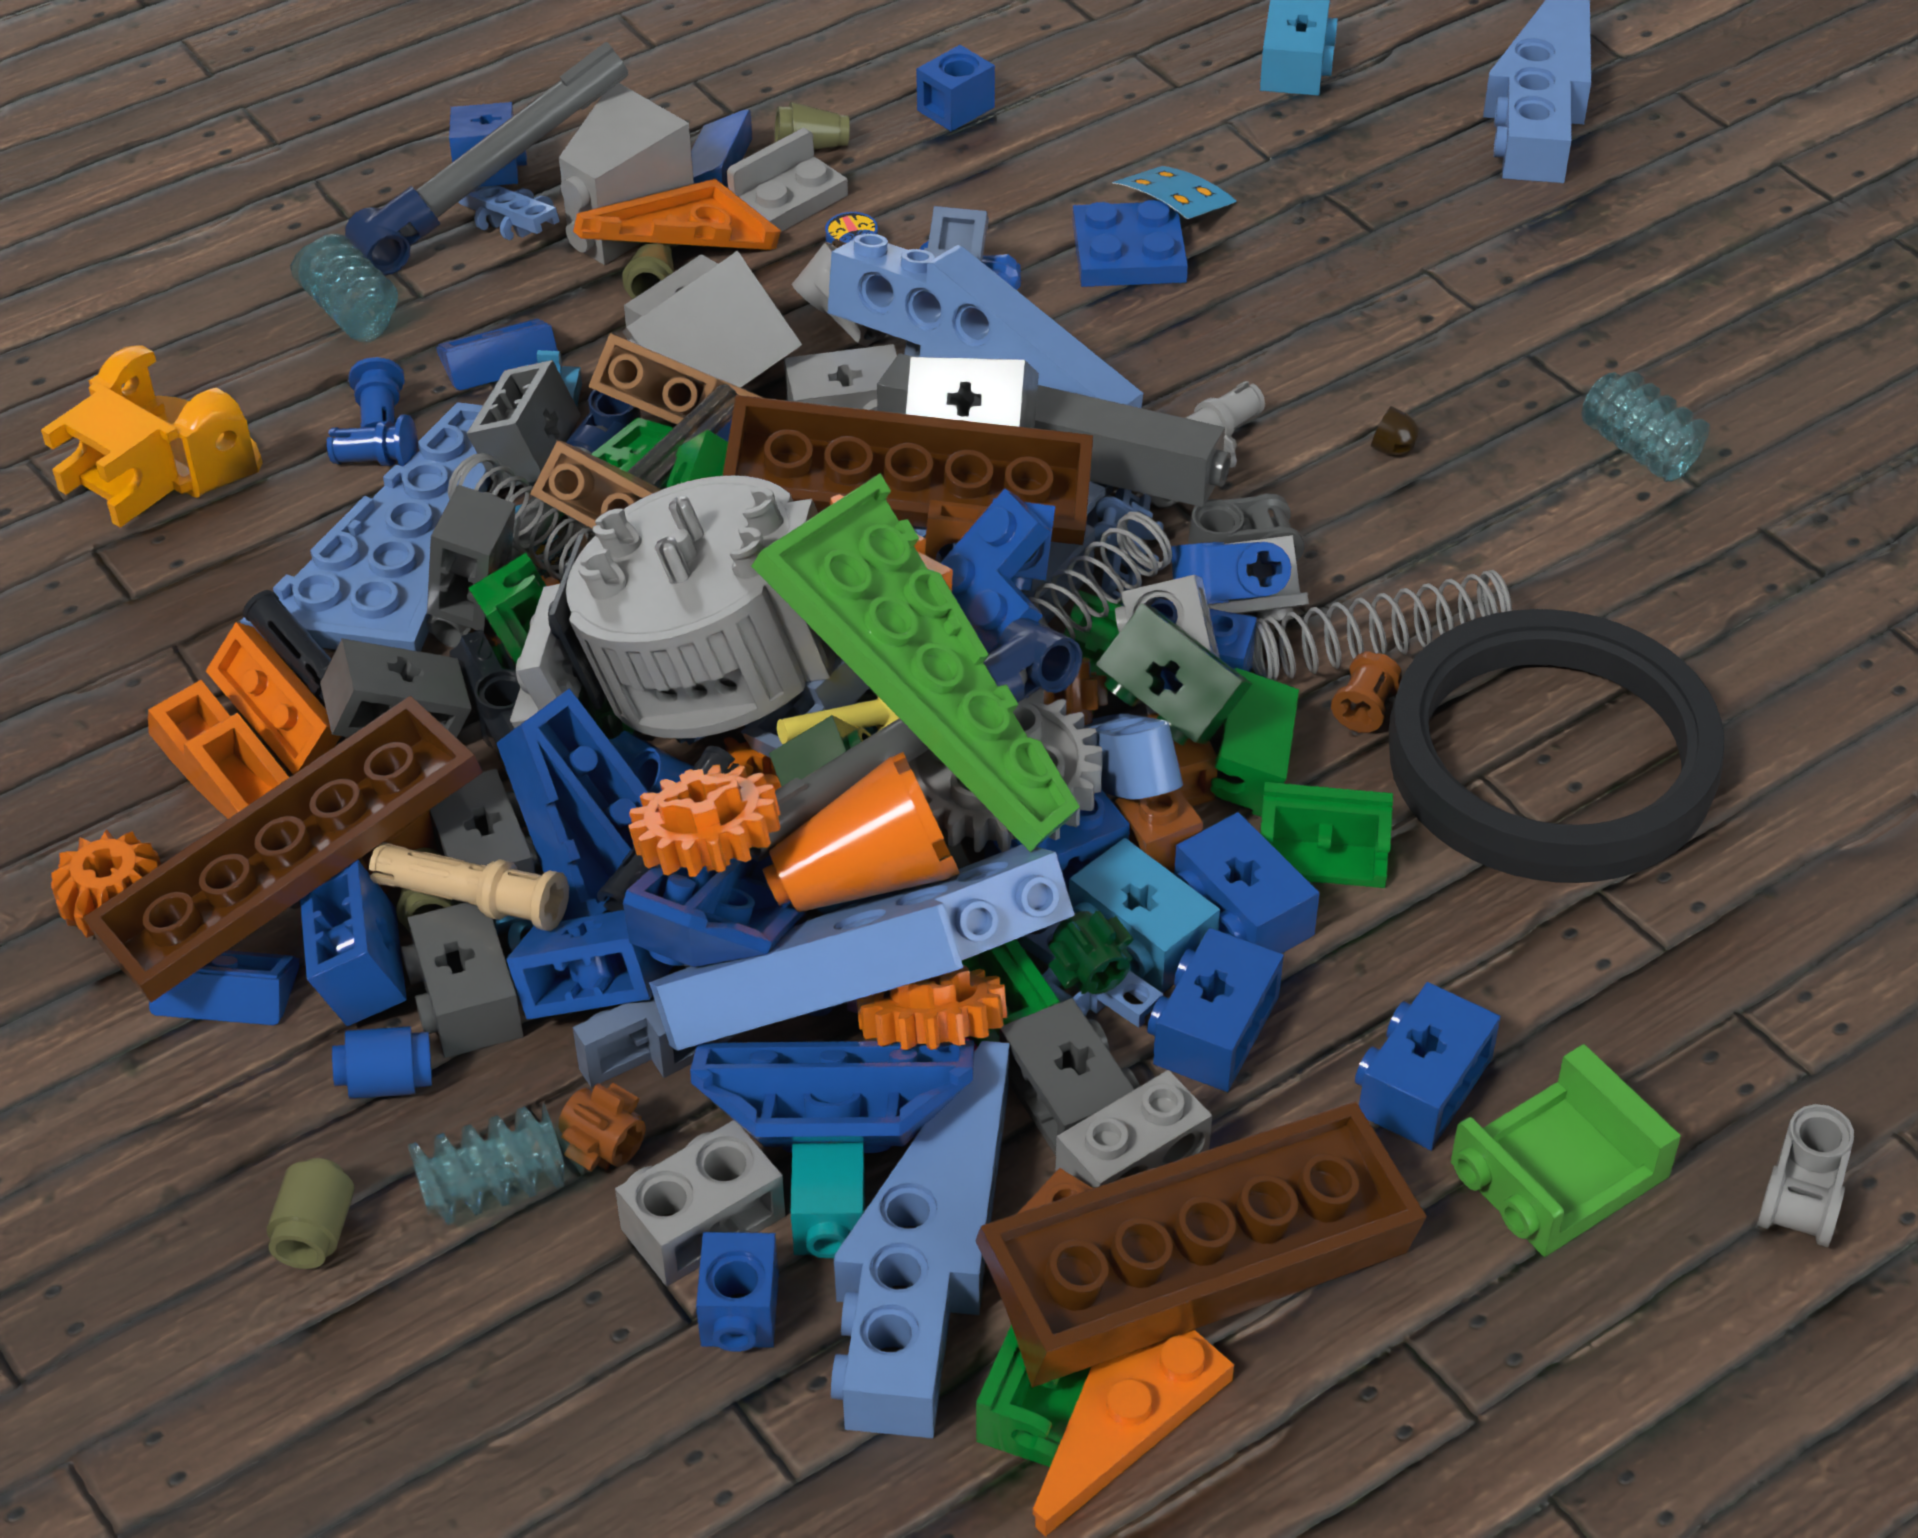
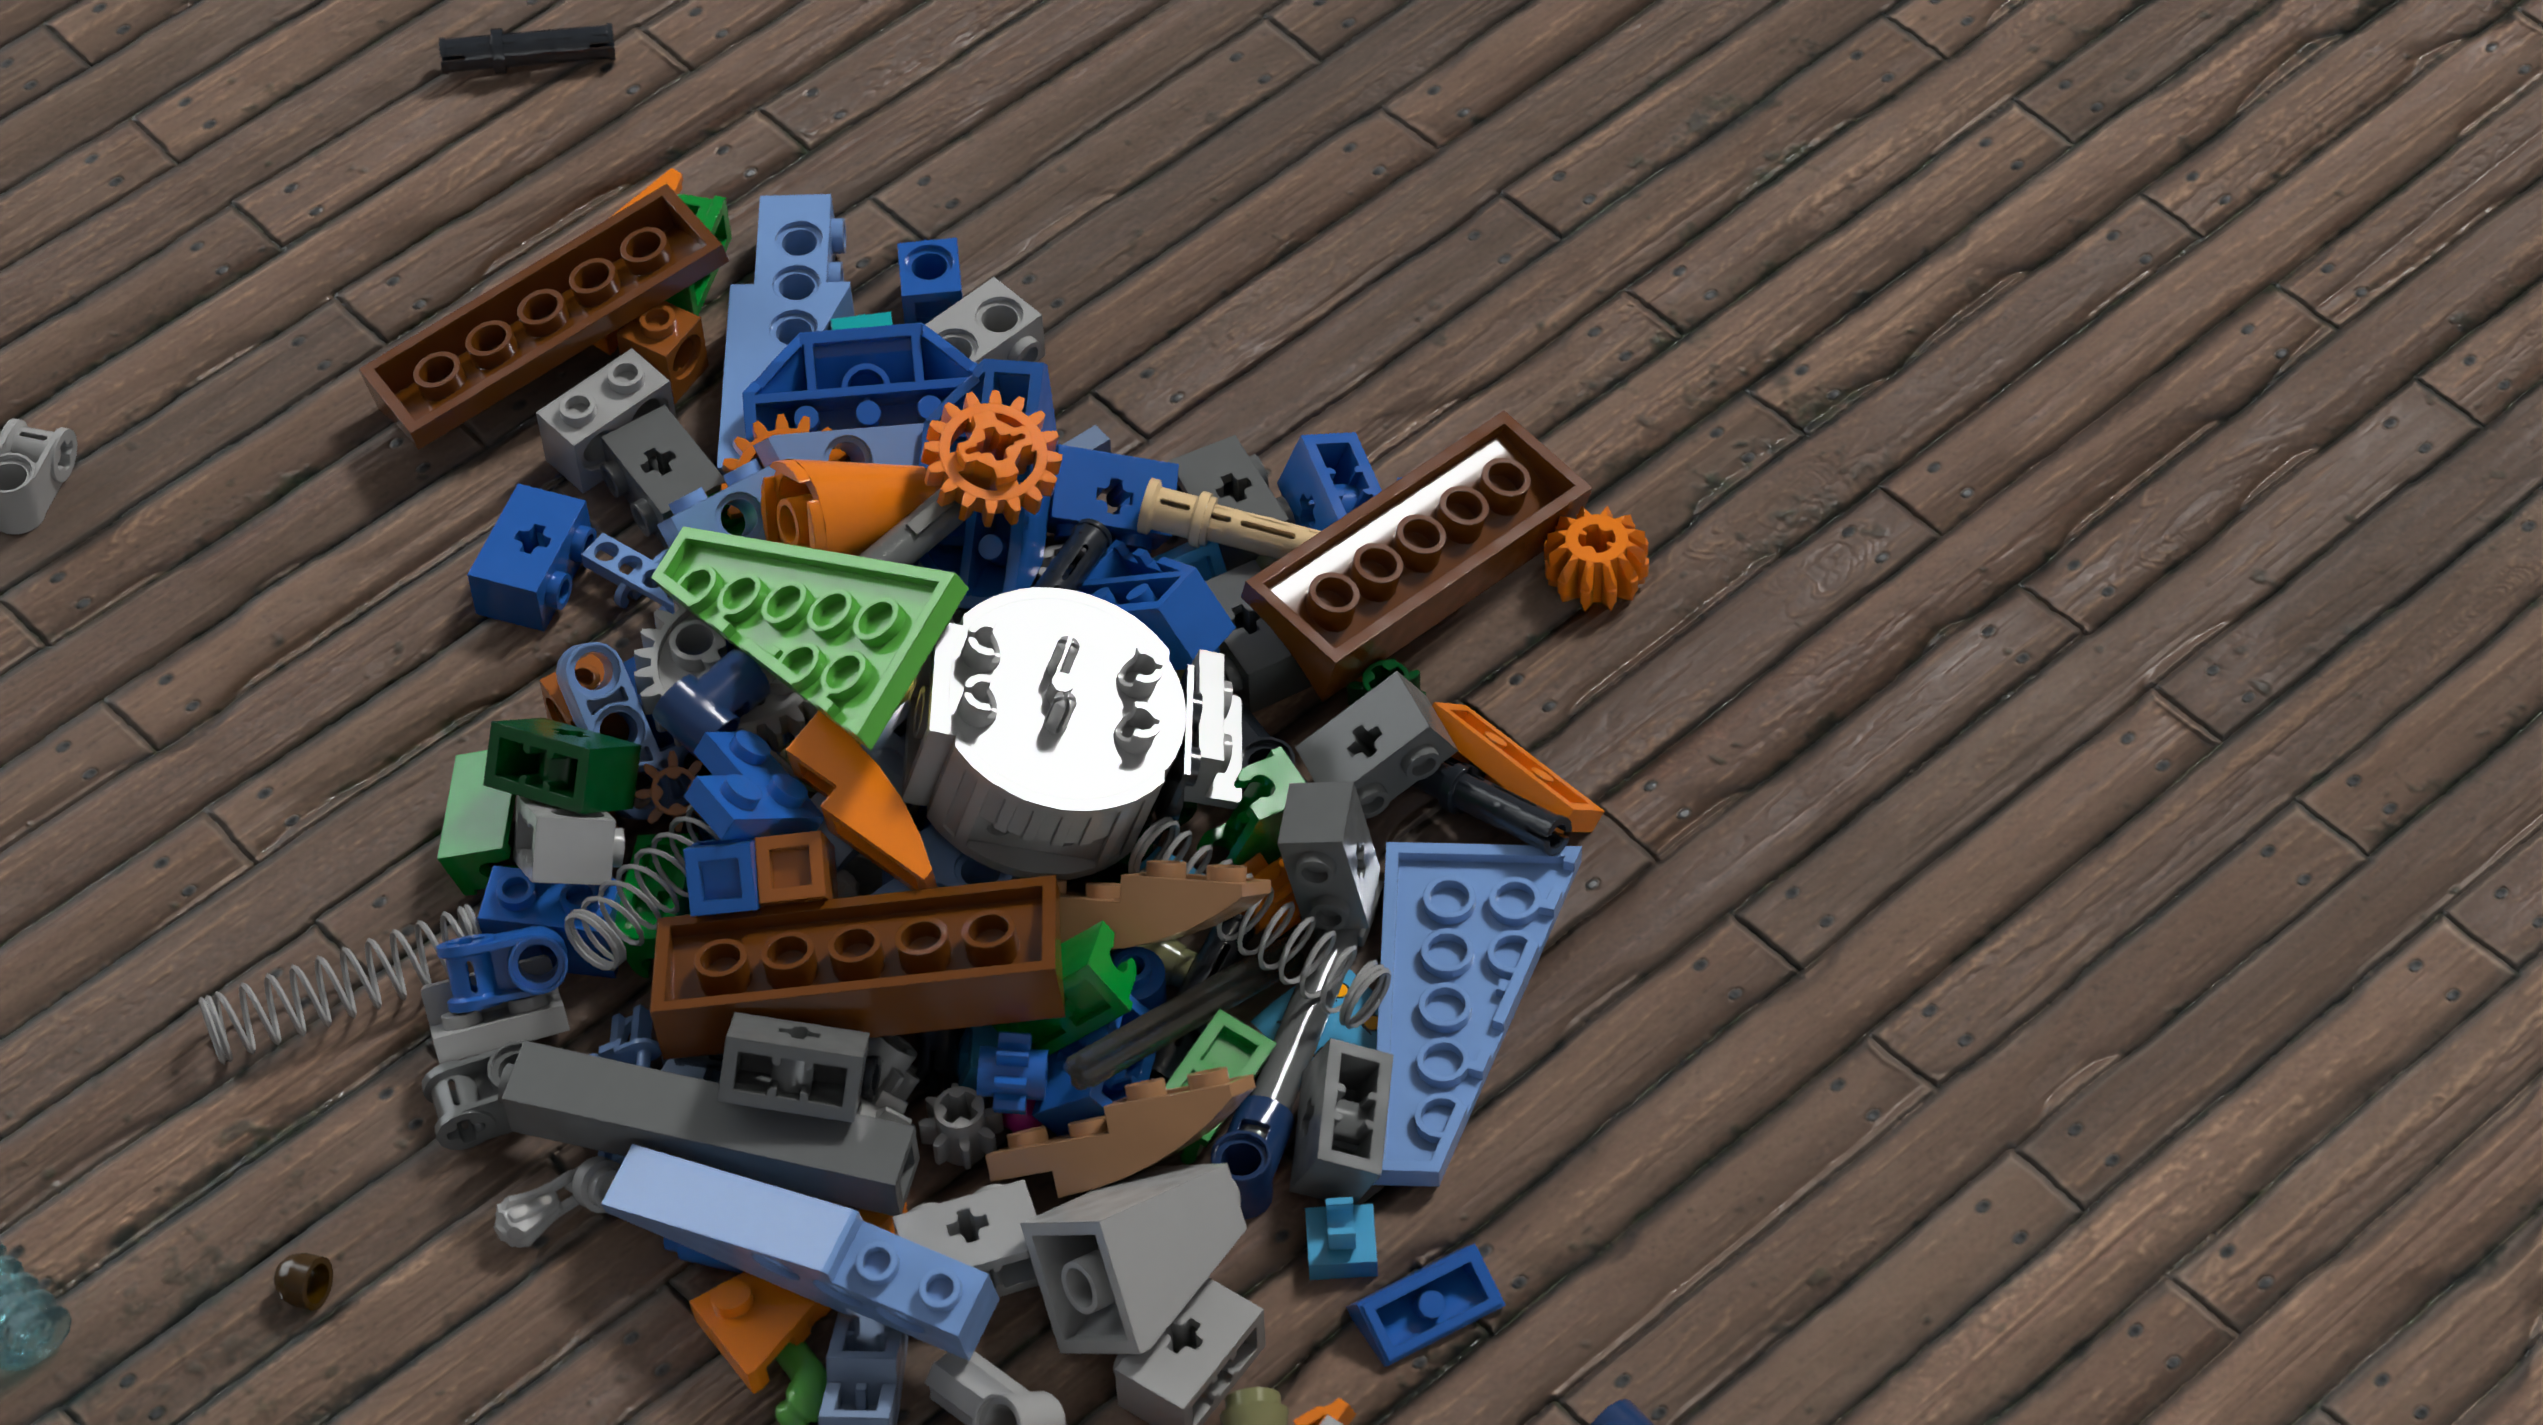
camera: 175 degrees right, 5 degrees up
light orange piece [41,345,263,528] -> none
orange slope [148,680,289,819] -> none
olive brick [266,1158,355,1269] -> none
clear light blue piece [290,233,398,342] -> none
blue pin [327,414,419,466] -> none
blue brick [332,1026,432,1099] -> none
blue pin [348,357,405,428] -> none
clear light blue piece [407,1103,565,1225] -> none
dark orange gear [558,1083,646,1172] -> none
dark green gear [1048,911,1134,994] -> none
dark azure brick [1069,838,1220,993] -> none
blue brick [1174,812,1320,954] -> none
light grey pin [1186,381,1265,436] -> none
green hinge [1260,782,1393,888] -> none
dark orange bush [1331,652,1402,733] -> none
blue brick [1355,982,1501,1151] -> none
black tyre [1389,609,1724,883] -> none
bright green panel [1450,1044,1681,1258] -> none

